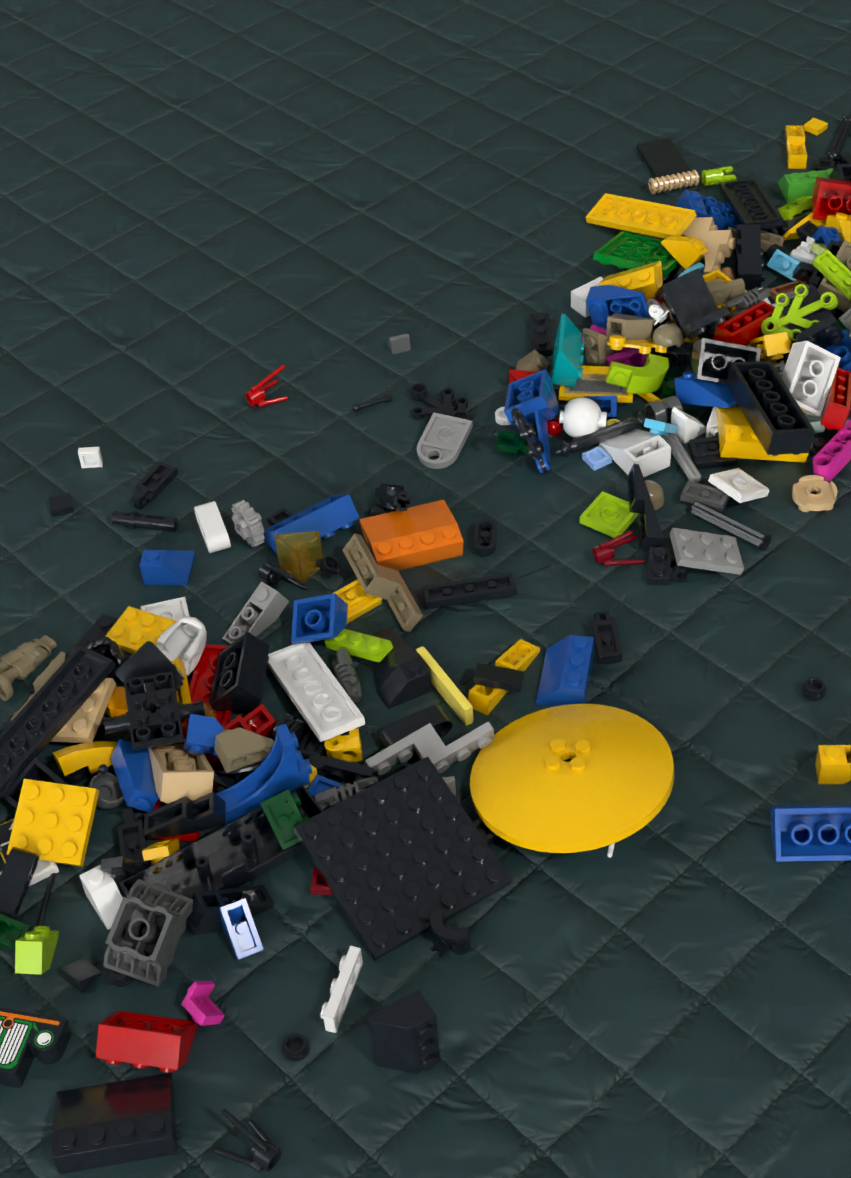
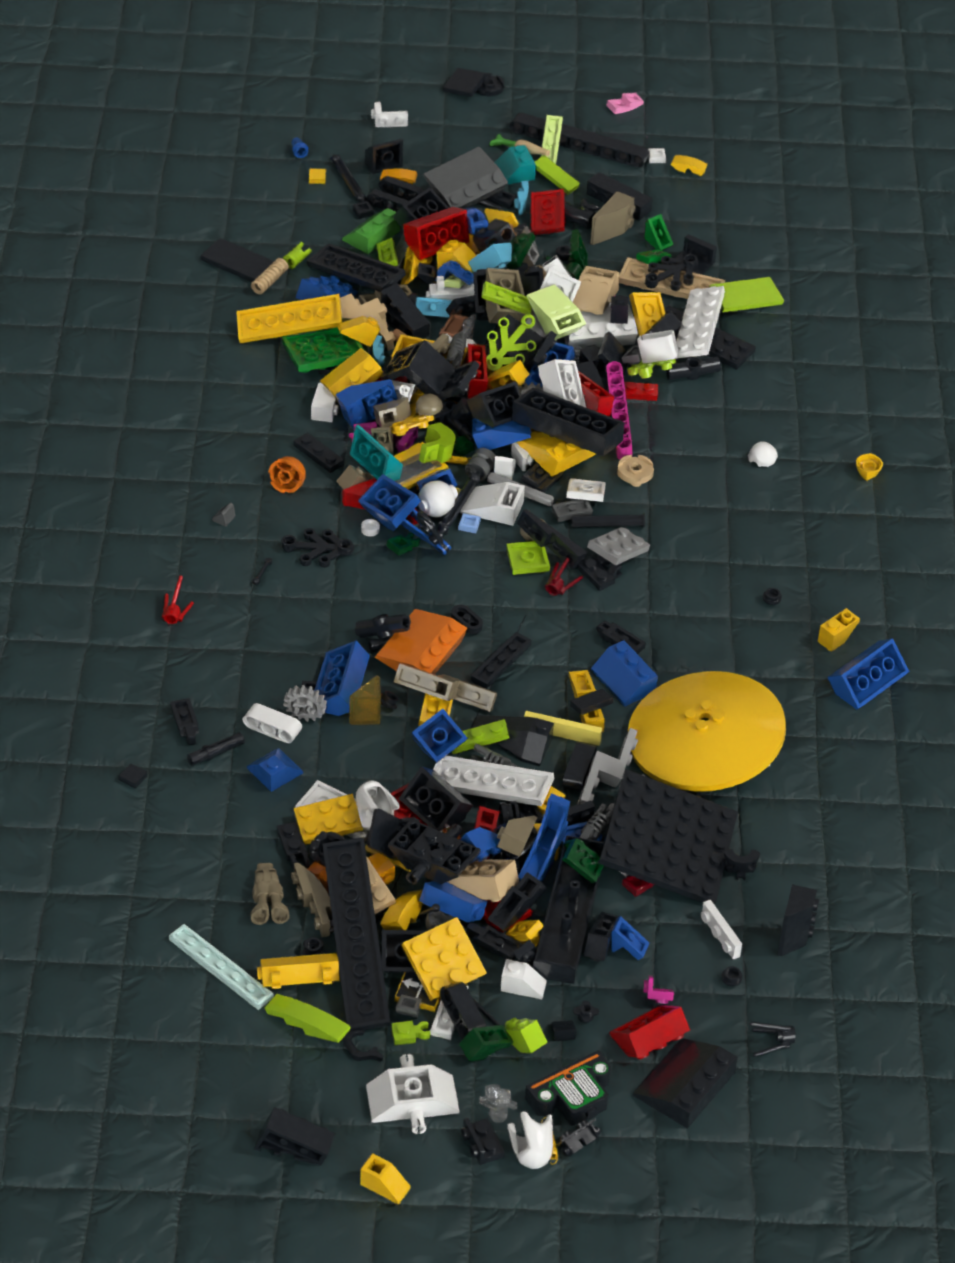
camera: 50 degrees left, 0 degrees up
white tile [78,447,103,468] -> none
dark grey slope [104,879,193,987] -> none
light grey slope [222,581,289,644] -> none
black plant [258,562,309,590] -> none
light grey plate [417,412,473,469] -> none
medium azure plate [644,418,678,436] -> none
yellow slope [785,125,807,169] -> none
none -> orange cylinder [268,456,306,493]
none -> blue cone [291,138,309,158]

